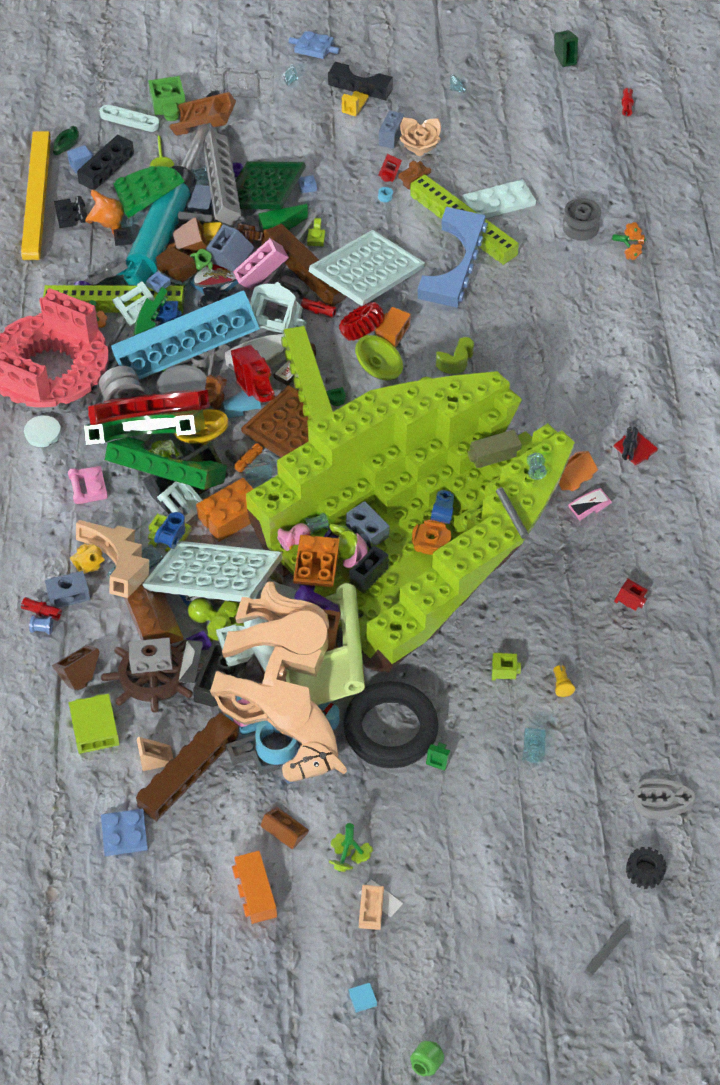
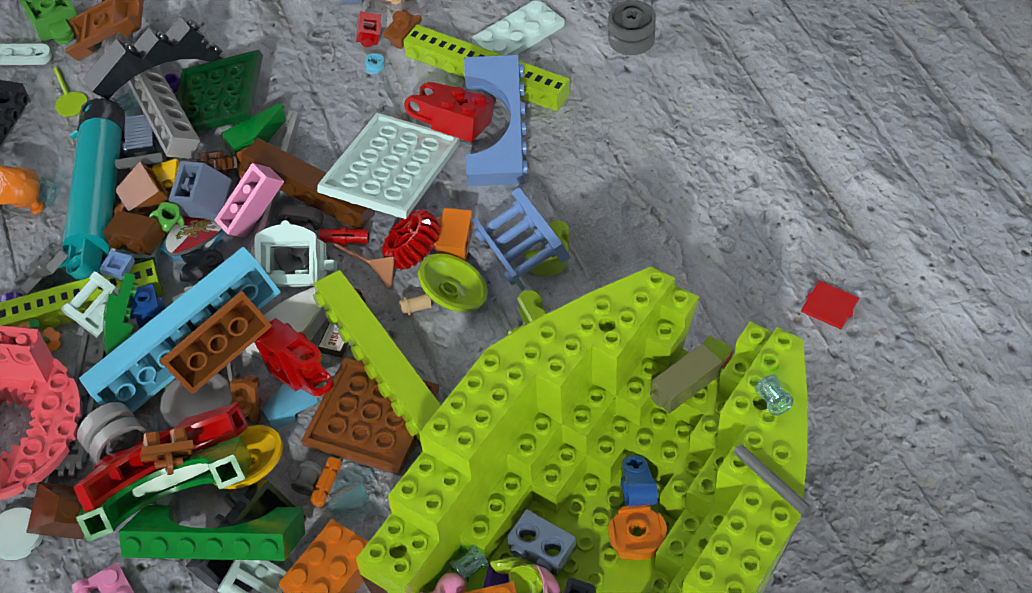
camera: 15 degrees left, 0 degrees up
green plate [113,166,185,218] -> none
black plate [113,228,132,246] -> none
clear neon green brick [147,439,180,458] -> none
medium blue plate [298,175,317,194] -> none
lime plate [307,218,325,247] -> none
green tile [326,387,346,406] -> none
slope [568,488,612,521] -> none
orange plant [612,222,646,260] -> none
red brick [614,578,648,611] -> none
black pin [622,427,639,461] -> none
none -> reddish brown slope [26,482,84,540]
none -> black arch [83,16,224,100]
none -> dark orange hips [140,428,194,475]
none -> dark orange slope [159,291,272,394]
none -> nougat piece [333,243,395,290]
none -> tan pin [399,294,432,316]
none -> red brick [404,82,493,142]
none -> medium blue fence [472,188,571,291]

